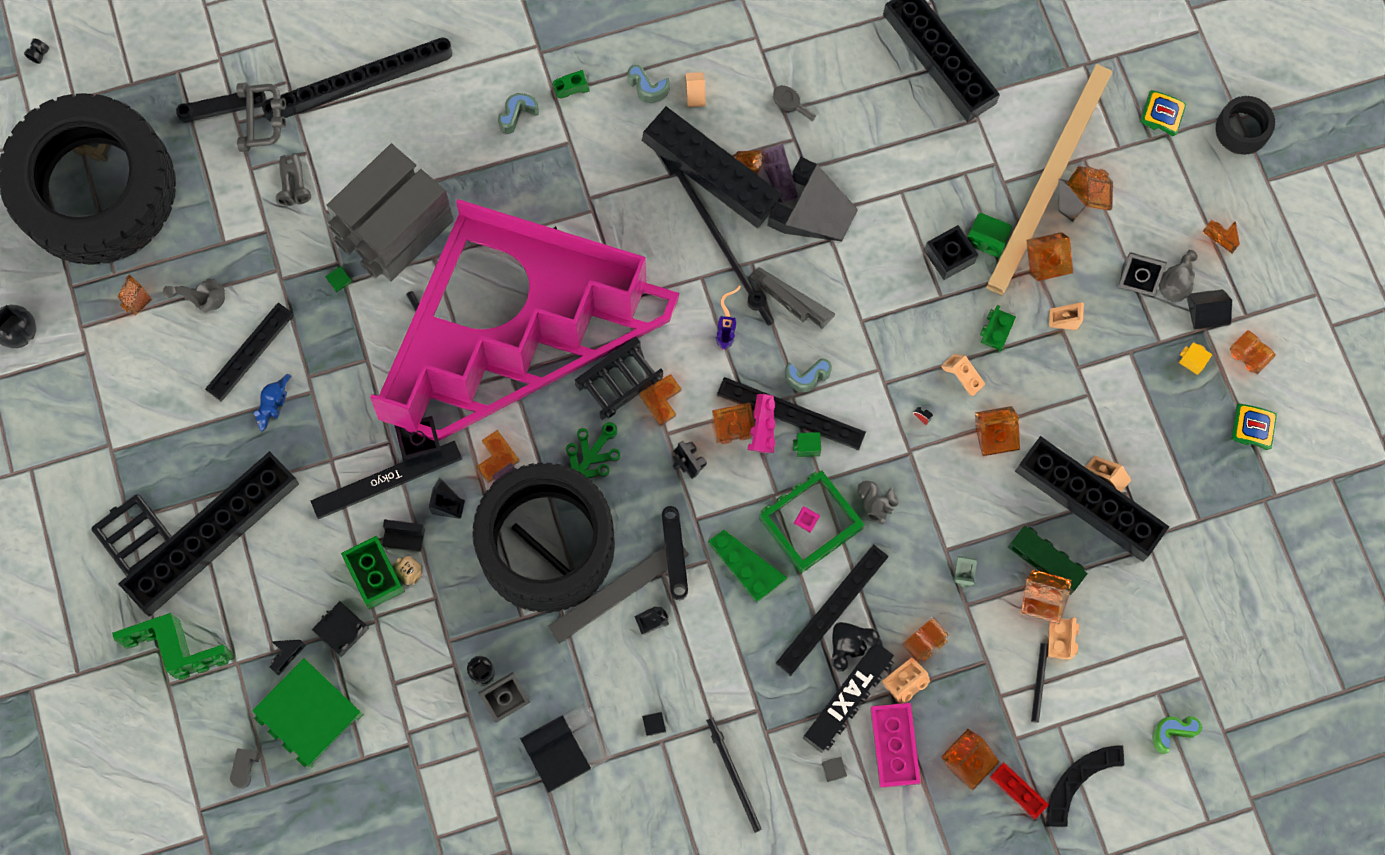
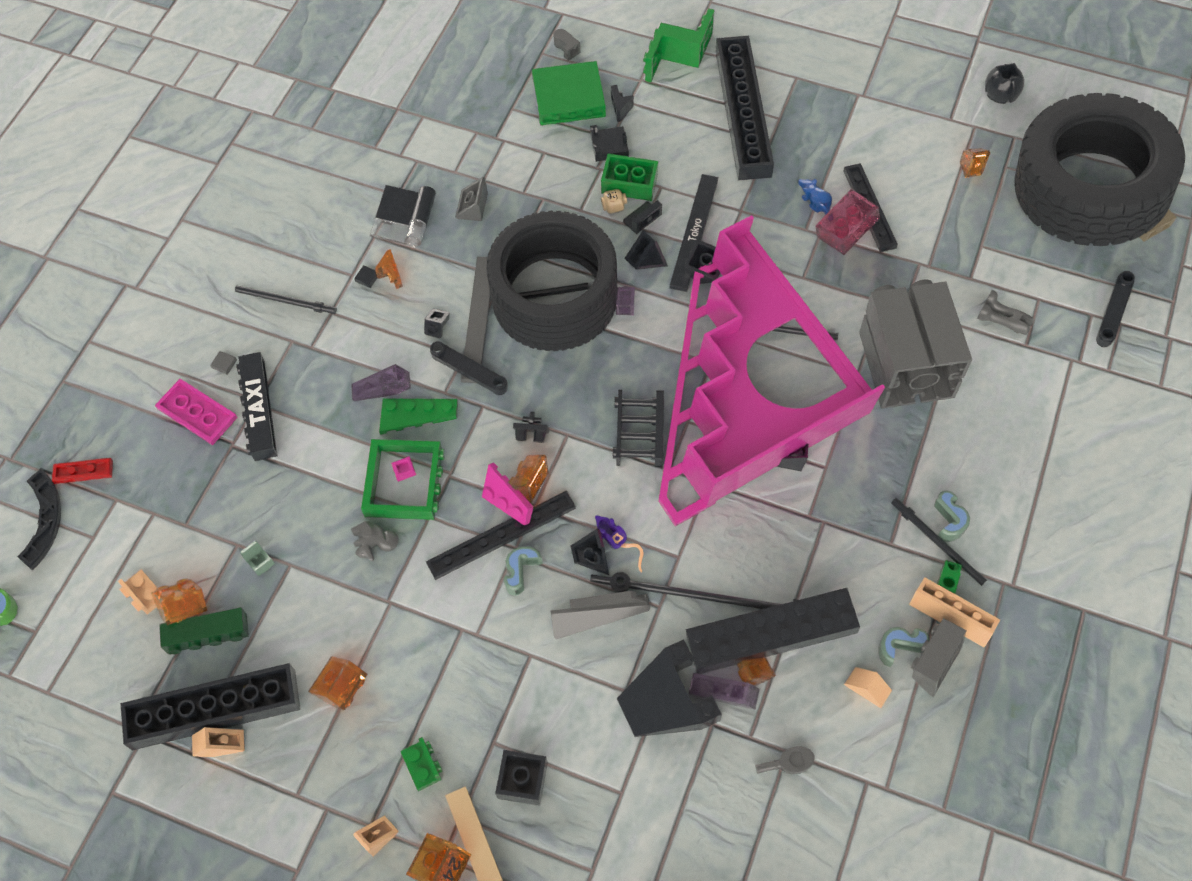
camera: 135 degrees right, 10 degrees down
black bar [91,494,172,576] -> none
dark grey hair [163,278,225,313] -> none
dark grey bar [236,82,286,152] -> none
black beam [262,37,453,122] -> none
black wheel [467,656,495,686] -> none
clear orange plate [477,430,520,483] -> none
green plant [566,422,620,478] -> none
clear orange plate [639,374,681,426] -> none
black tile [775,544,889,676] -> none
green brick [793,432,821,457] -> none
black head [831,622,880,672] -> none
light nougat bracket [882,657,930,704] -> none
clear orange brick [902,618,949,662] -> none
tile [912,407,933,425] -> none
light nougat bracket [941,354,985,396] -> none
clear orange slope [941,729,999,791] -> none
green bracket [967,213,1012,258] -> none
black bar [1031,643,1048,723] -> none
none -> clear purple slope [351,364,411,401]
none -> clear orange slope [375,249,403,289]
none -> black slope [570,529,609,576]
none -> clear pink brick [815,189,880,255]
none -> black bar [891,498,987,586]
none -> light nougat brick [909,577,1000,647]
none -> dark grey slope [911,618,967,697]

